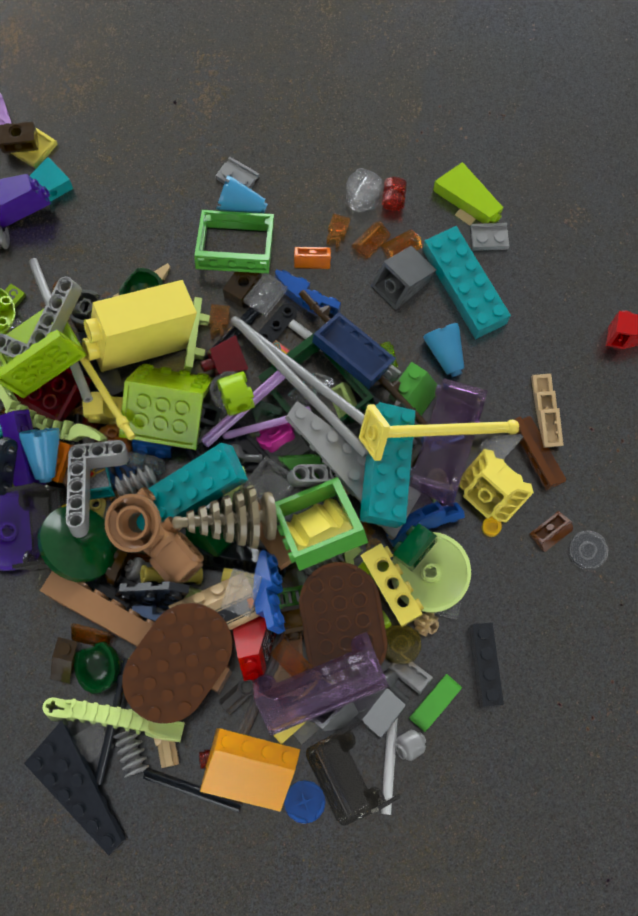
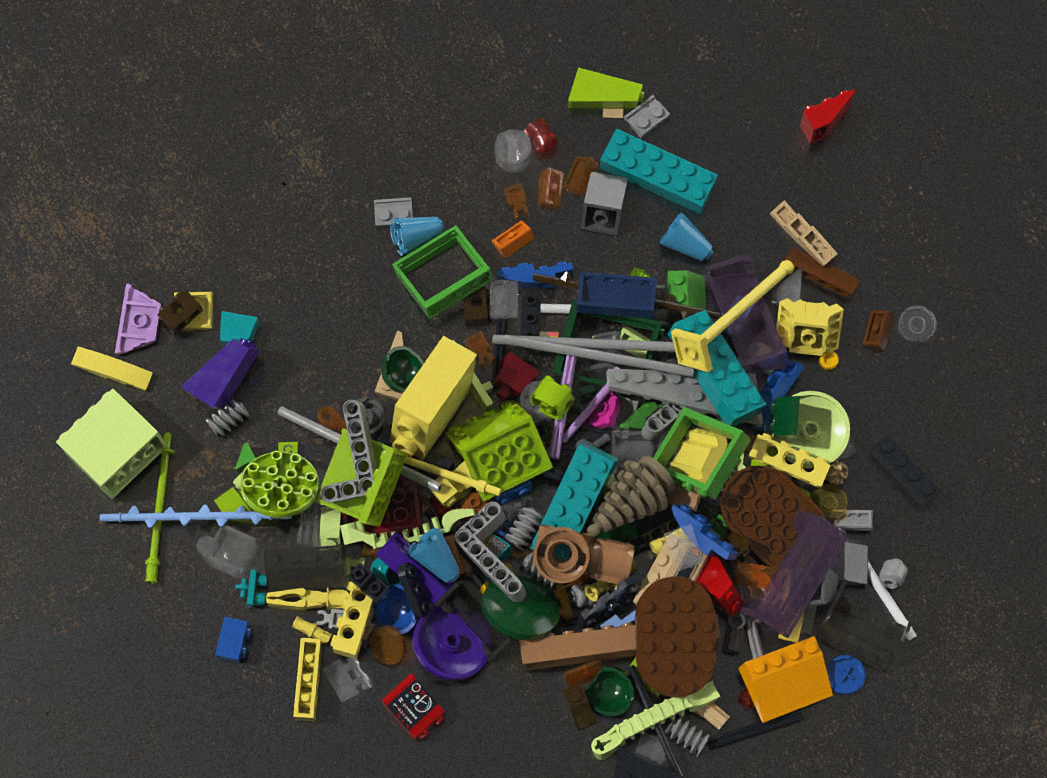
camera: 30 degrees left, 0 degrees up
bright green beam [409,674,462,732] -> none

